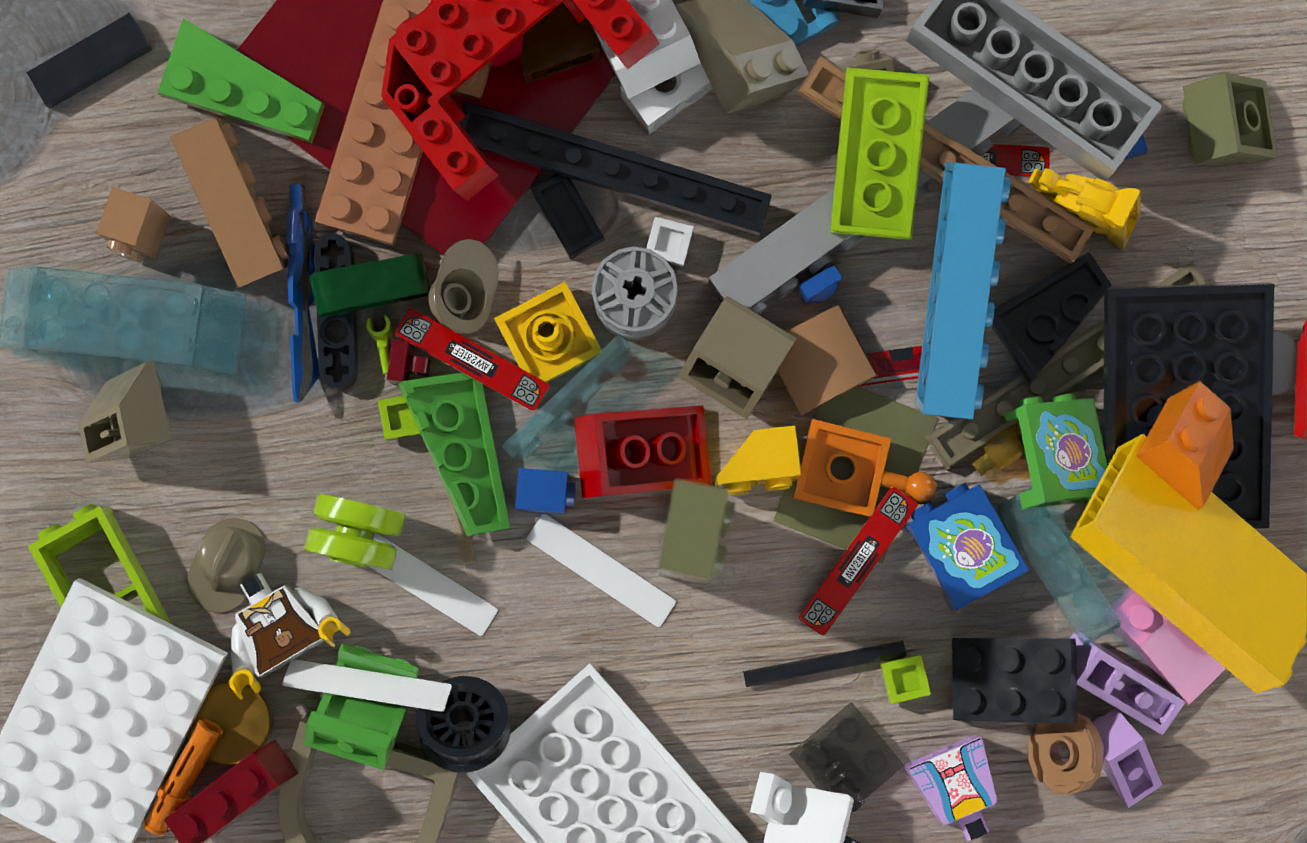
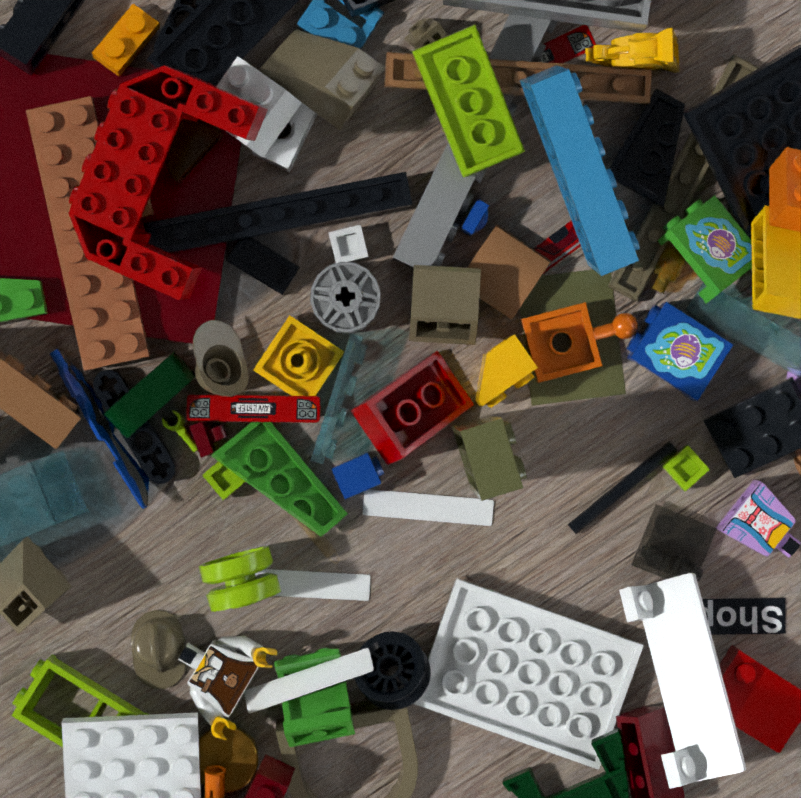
camera: 30 degrees left, 5 degrees up
sticker [799,487,918,635] -> none

